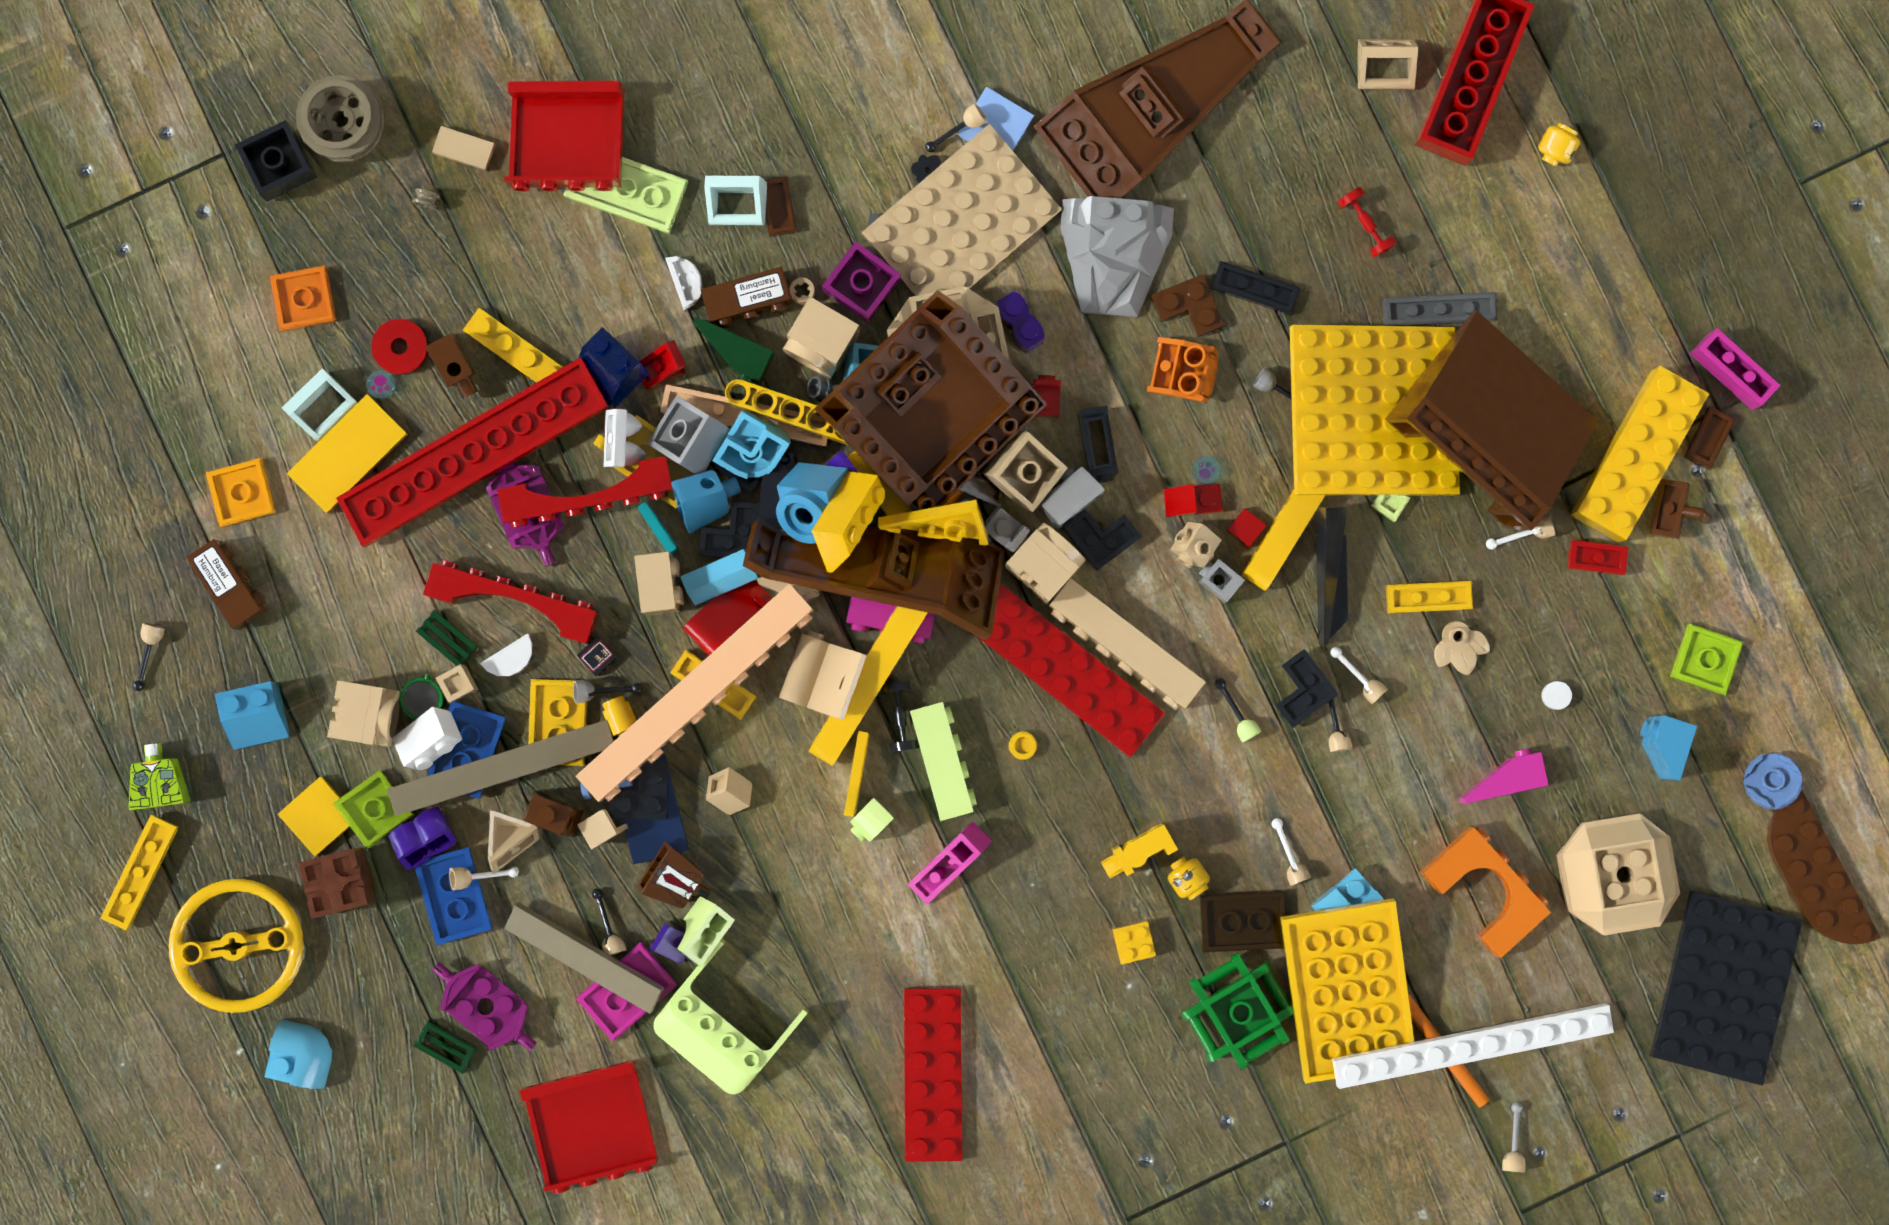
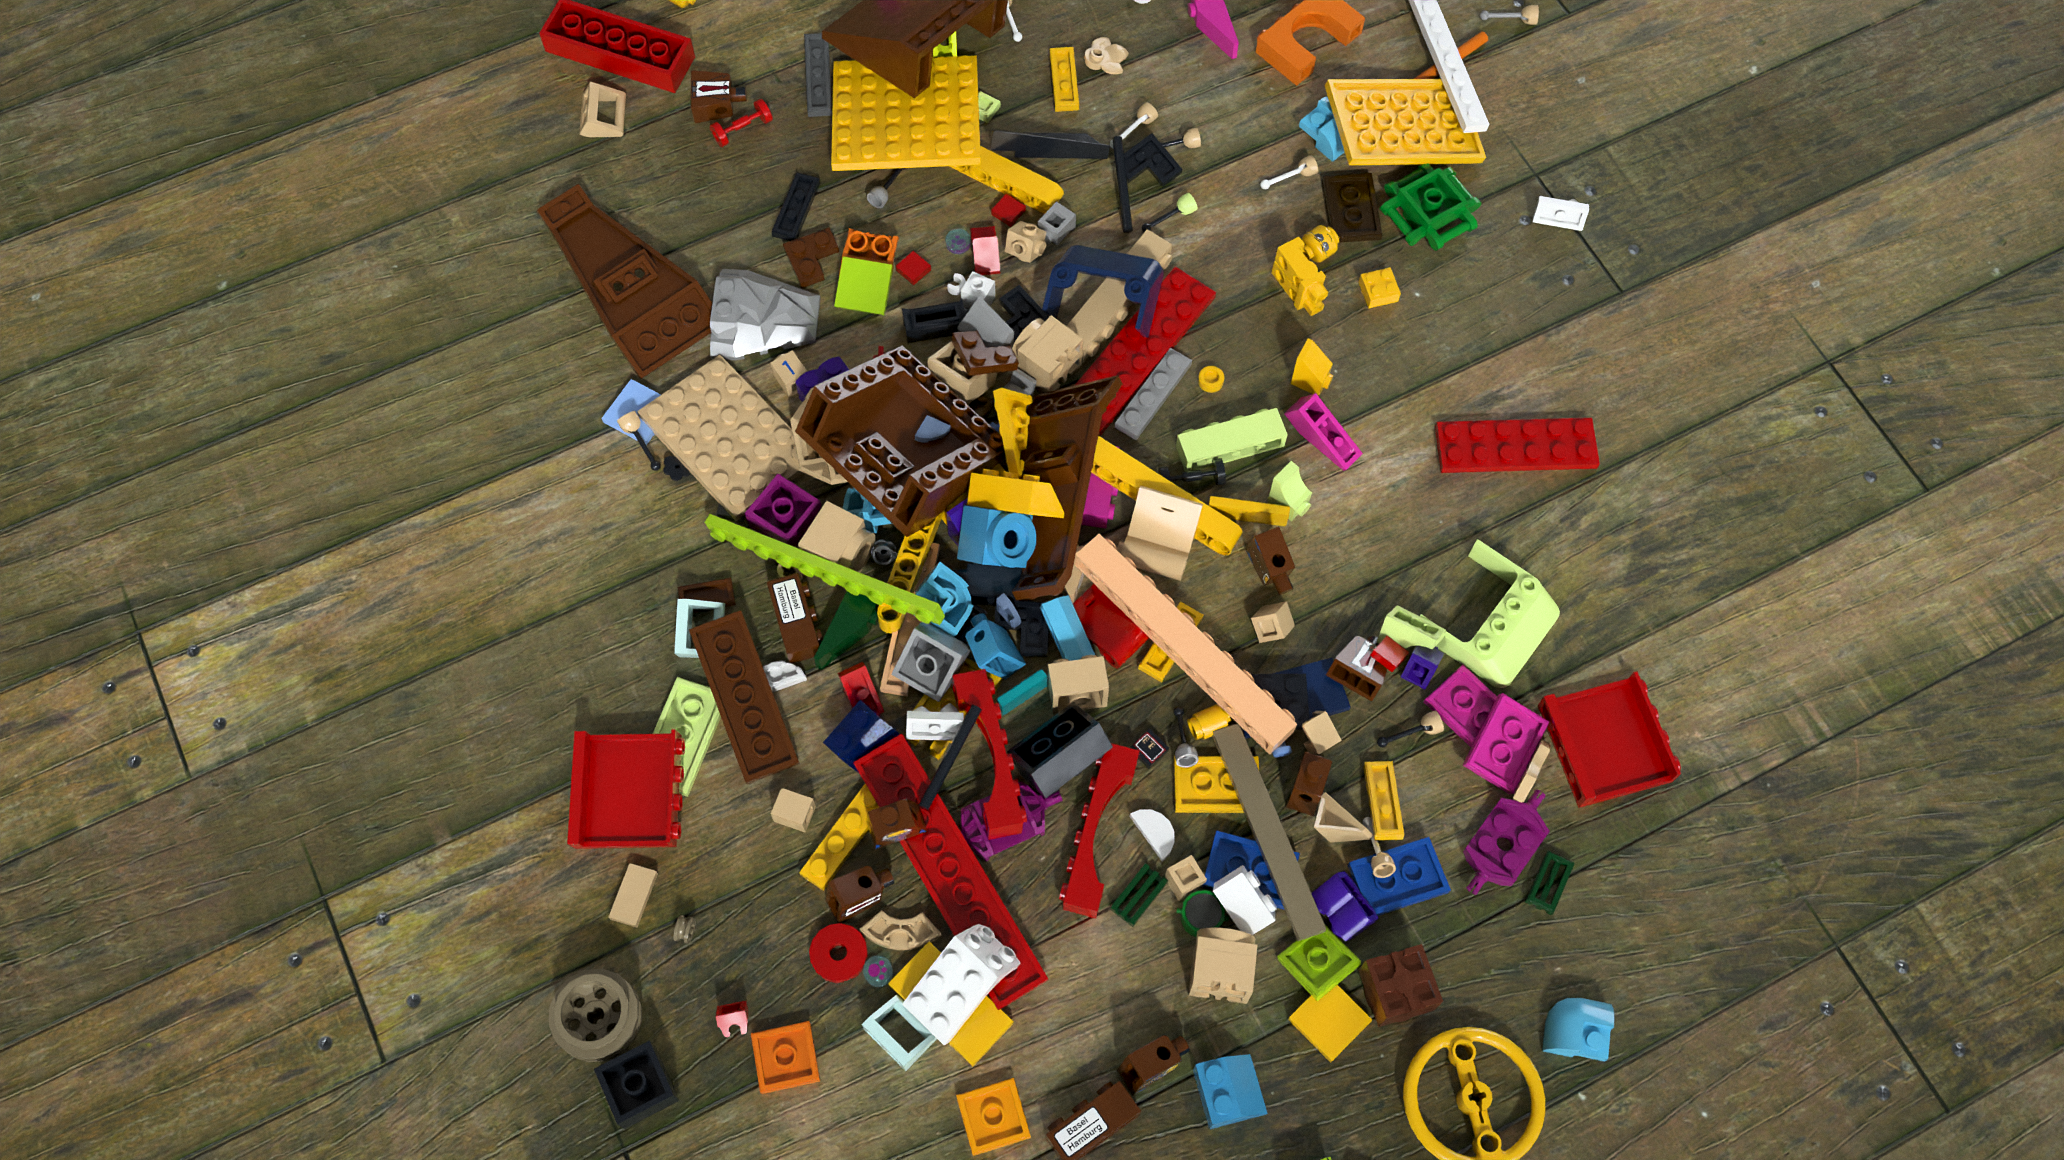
camera: 85 degrees left, 20 degrees down
dark tan tile [504,902,664,1014] -> none
none -> reddish brown plate [689,610,799,784]
none -> reddish brown torso [691,70,747,123]
none -> lime plate [704,514,945,625]
none -> tile [715,1001,749,1037]
none -> tan brick [770,350,807,398]
none -> tan panel [771,788,816,832]
none -> lime tile [834,257,894,316]
none -> tan tile [859,910,942,950]
none -> reddish brown torso [866,799,927,849]
none -> red tile [896,251,931,285]
none -> white bracket [902,924,1020,1045]
none -> sand blue tile [915,415,951,443]
none -> black bar [918,704,982,810]
none -> white brick [947,271,995,310]
none -> reddish brown plate [951,330,1019,376]
none -> sand blue tile [996,593,1021,628]
none -> black brick [1007,702,1113,798]
none -> dark blue windscreen [1042,245,1164,338]
none -> black bar [1112,136,1133,233]
none -> light grey plate [1114,348,1192,440]
none -> reddish brown torso [1117,1035,1190,1096]
none -> reddish brown torso [1245,527,1295,595]
none -> yellow slope [1291,338,1334,397]
none -> yellow tile [1363,761,1404,840]
none -> red tile [1370,636,1409,672]
none -> dark pink tile [1463,693,1549,794]
none -> tan tile [1513,739,1551,803]
none -> white tile [1533,196,1589,231]

